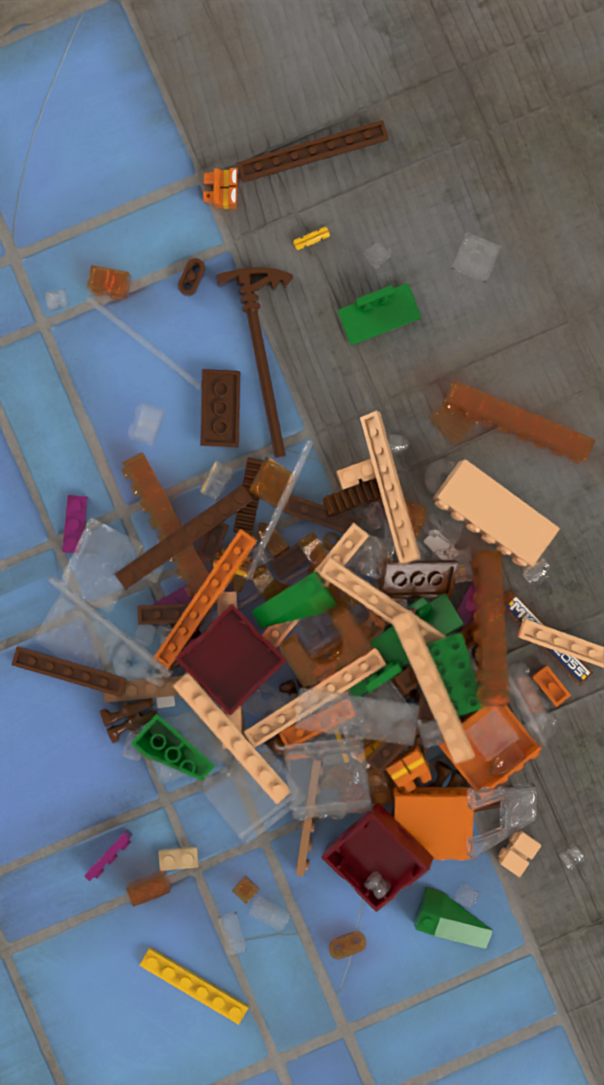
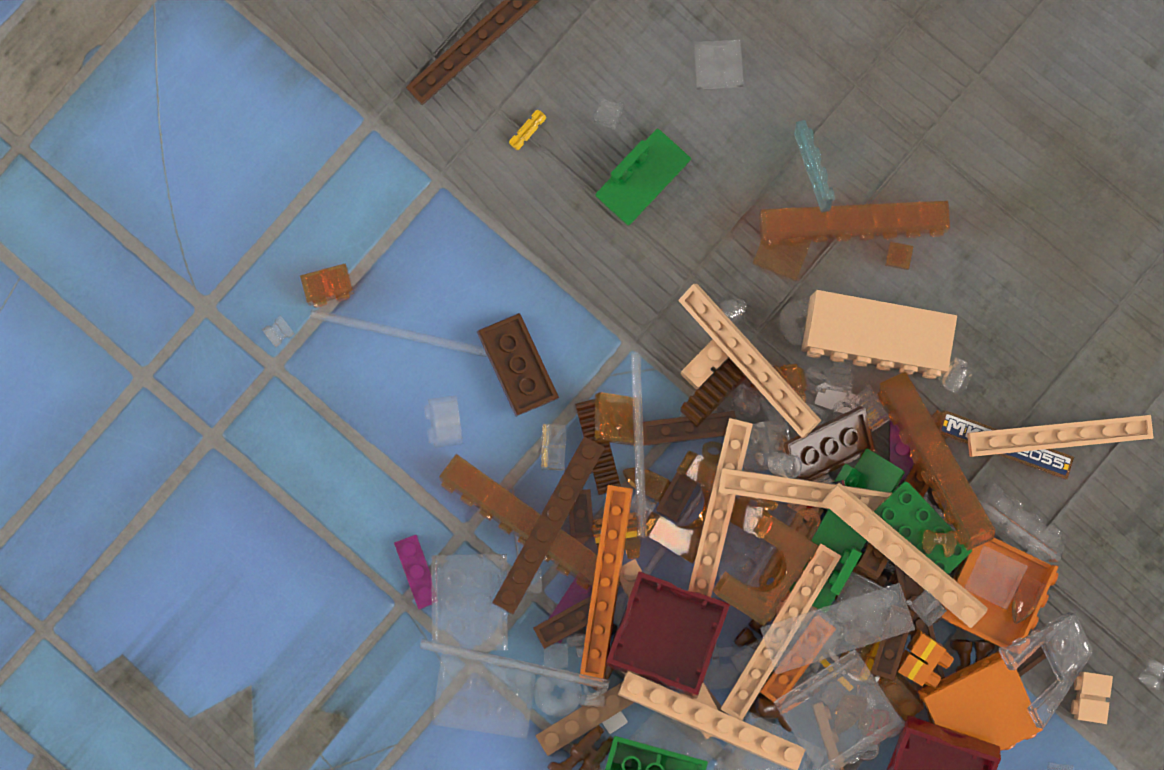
camera: 20 degrees left, 5 degrees down
reddish brown plate [12,646,127,697] -> none
reddish brown plate [178,258,205,296] -> none
orange hips [203,168,238,210] -> none
reddish brown piece [216,267,293,458] -> none
green wedge [251,570,337,628] -> none
orange plate [531,665,571,707] -> none
none -> clear wheel [768,452,802,479]
none -> clear light blue plate [794,120,835,213]
none -> clear orange plate [885,241,914,270]
none -> clear orange piece [923,530,957,558]

